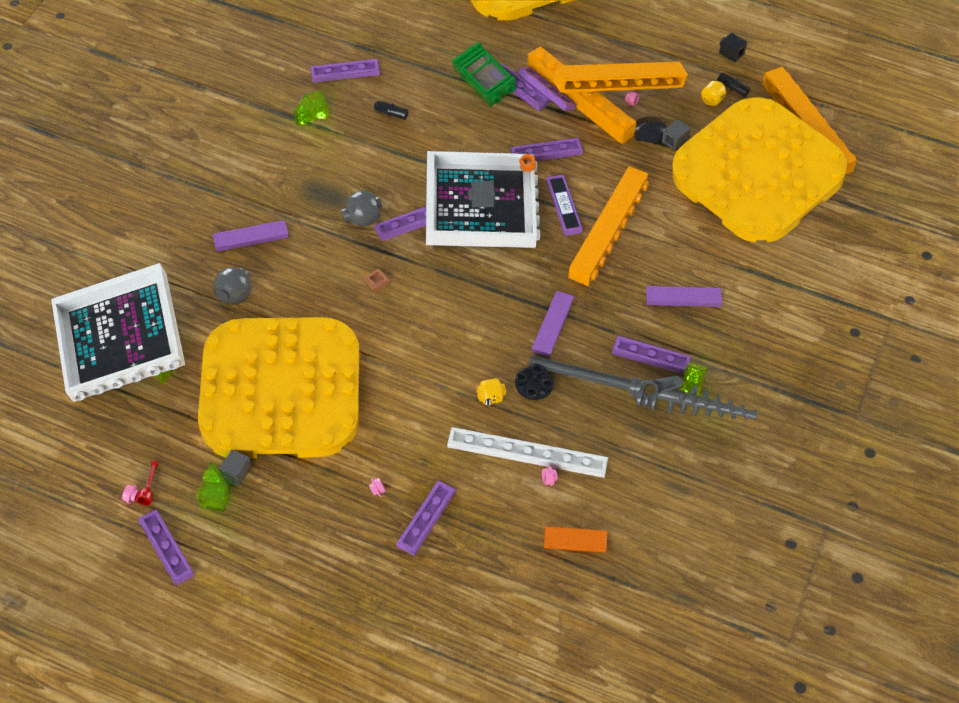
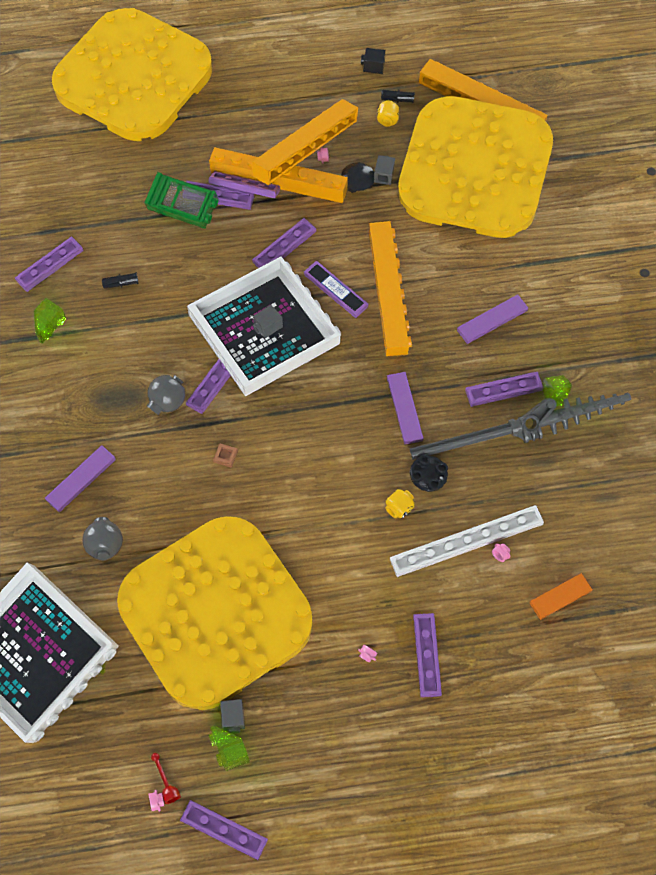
camera: 30 degrees left, 10 degrees up
orange bush [519,154,536,172] -> none

